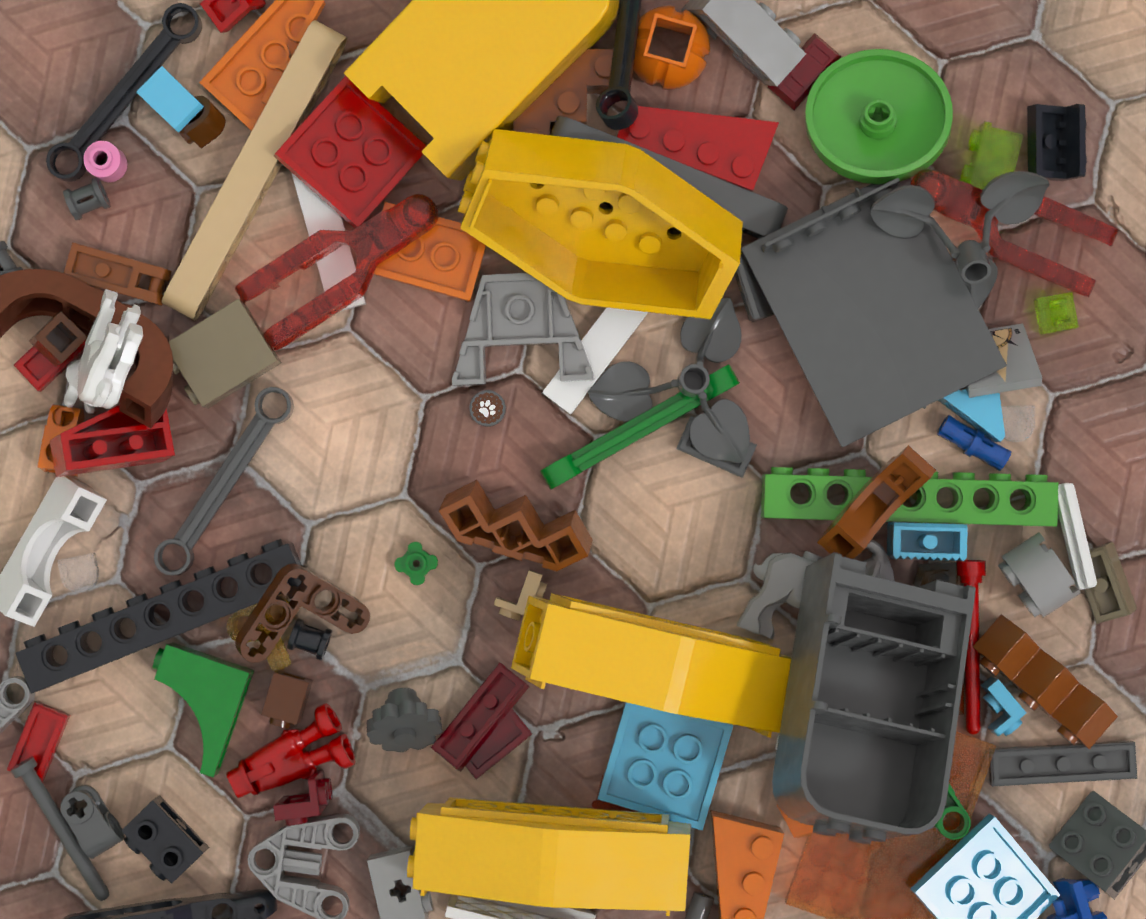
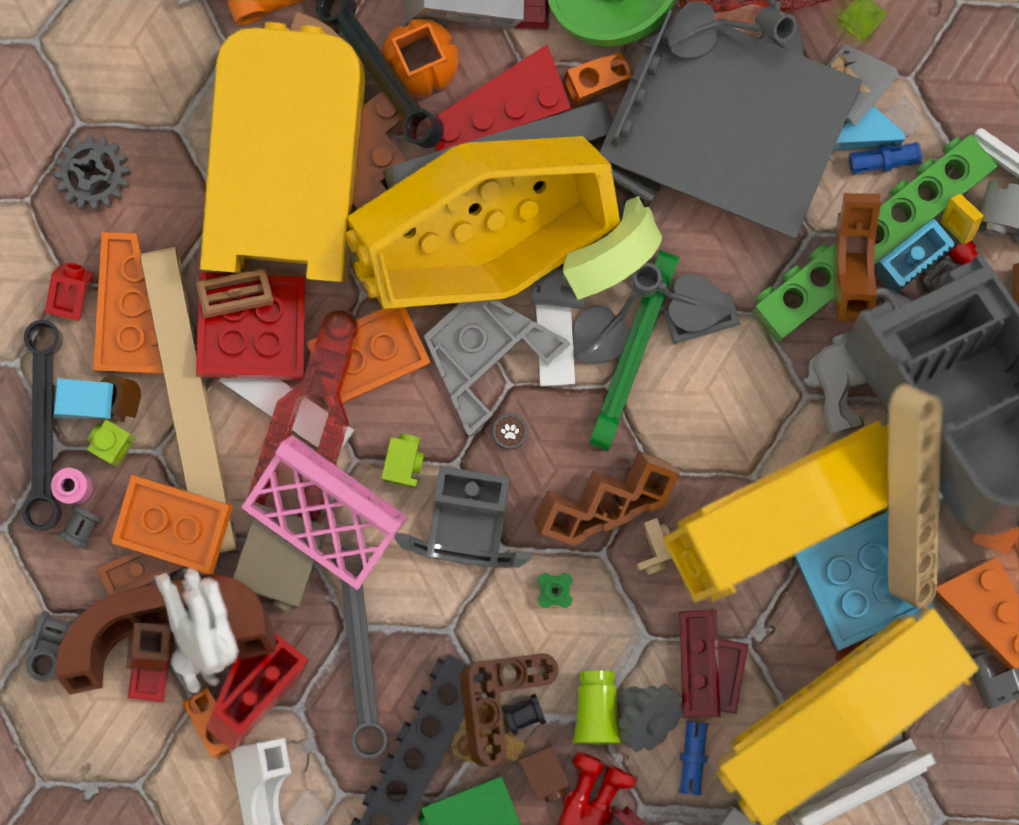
camera: 45 degrees left, 5 degrees down
none -> lime brick [87,420,136,467]
none -> orange plate [111,475,233,574]
none -> medium nougat tile [196,268,273,319]
none -> bright pink fence [241,435,408,590]
none -> lime brick [381,433,424,489]
none -> dark grey piece [394,466,533,568]
none -> dark grey piece [531,264,585,309]
none -> orange leg [563,52,633,108]
none -> yellowish green arch [563,196,662,300]
none -> lime plant [572,670,622,745]
none -> blue pin [679,721,709,795]
none -> tan beam [888,384,941,609]
none -> yellow plate [940,193,984,245]

